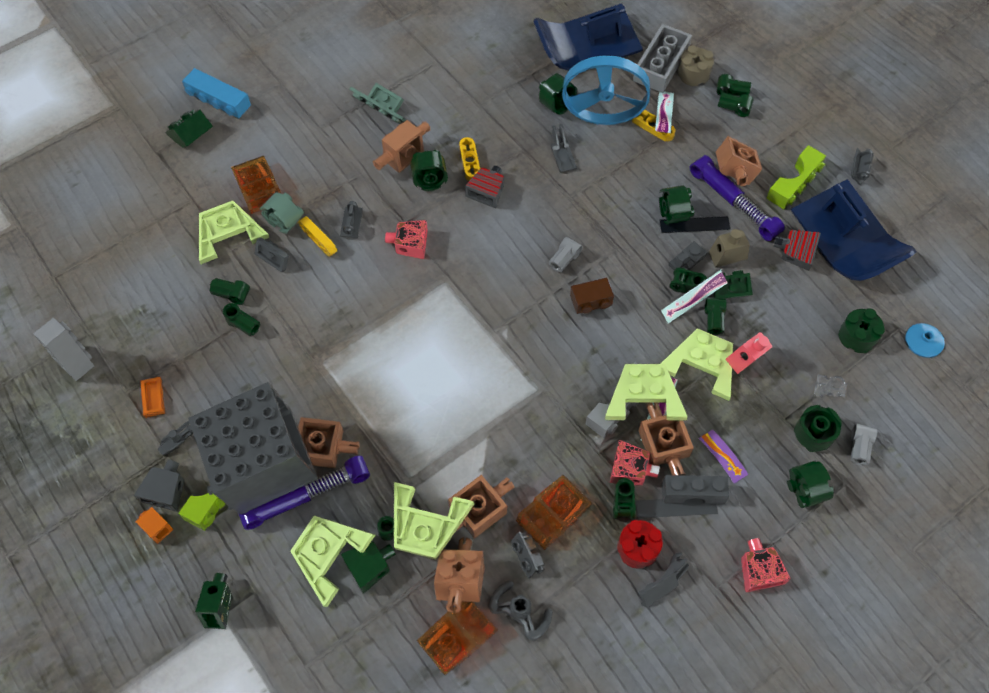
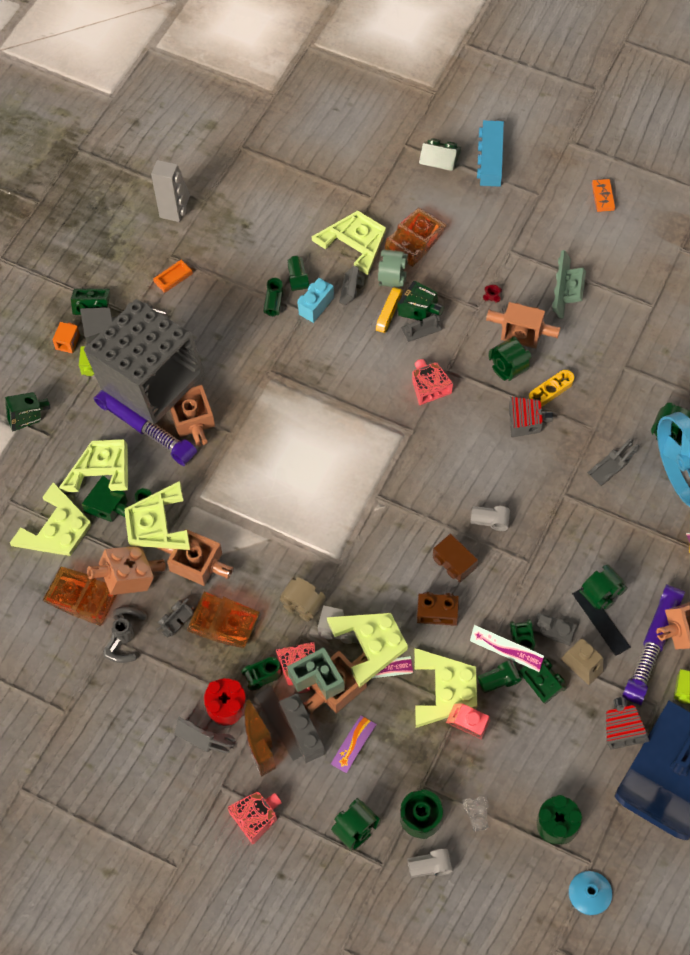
camera: 65 degrees right, 0 degrees up
none -> yellowish green wing [10,482,92,556]
none -> dark green bracket [71,288,110,315]
none -> clear orange slope [245,700,276,777]
none -> dark tan brick [280,576,326,622]
none -> sand green brick [287,647,344,700]
none -> medium azure brick [297,278,334,323]
none -> dark green torso [398,281,444,321]
none -> reddish brown brick [417,592,459,626]
none -> dark red plate [483,285,502,303]
none -> orange tile [592,179,615,212]

